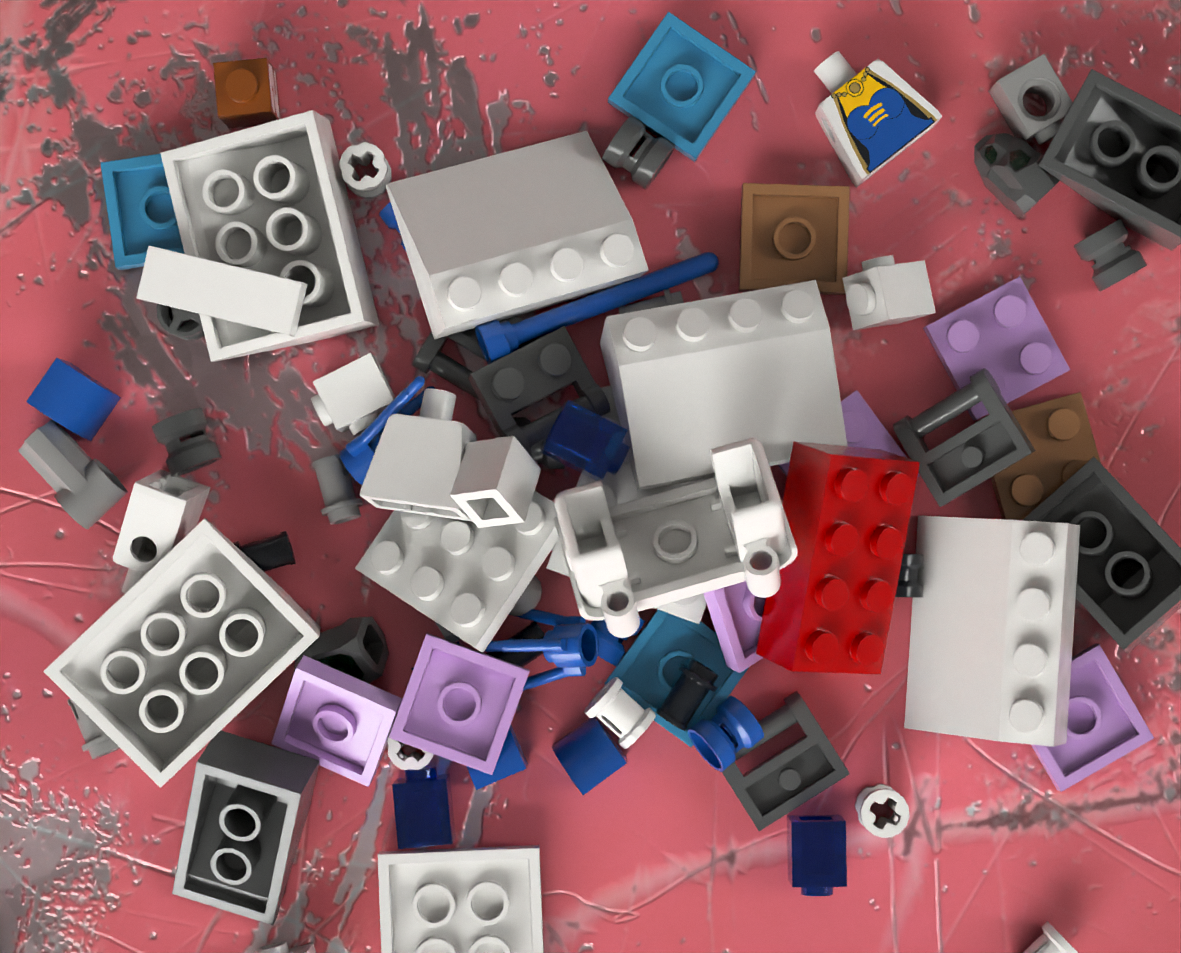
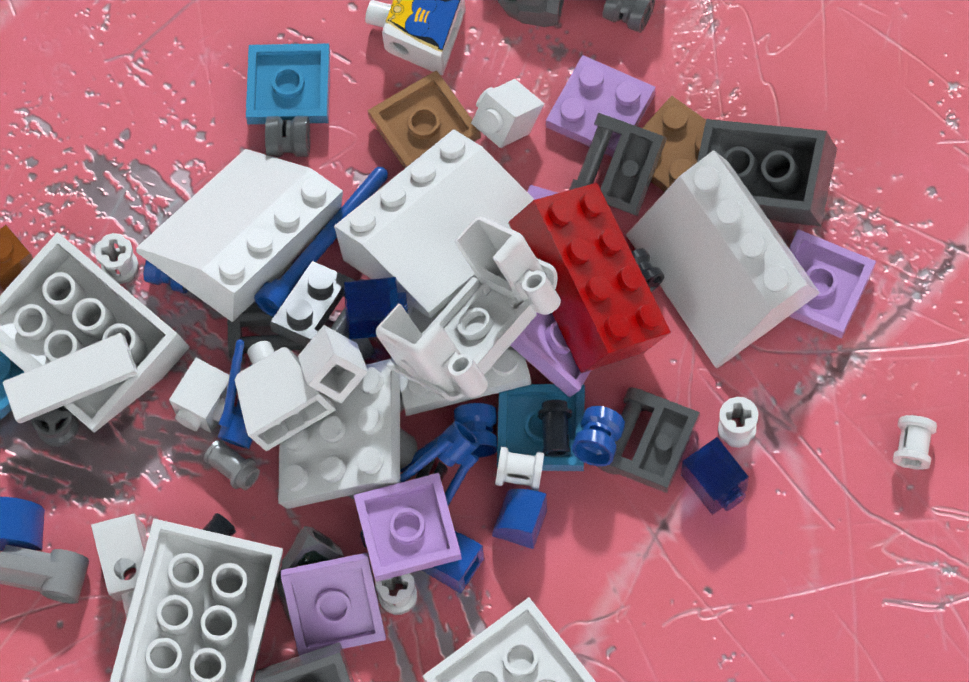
camera: 35 degrees left, 20 degrees down
dark grey wheel [152,408,222,477] -> none
clear blue brick [392,766,456,849] -> none

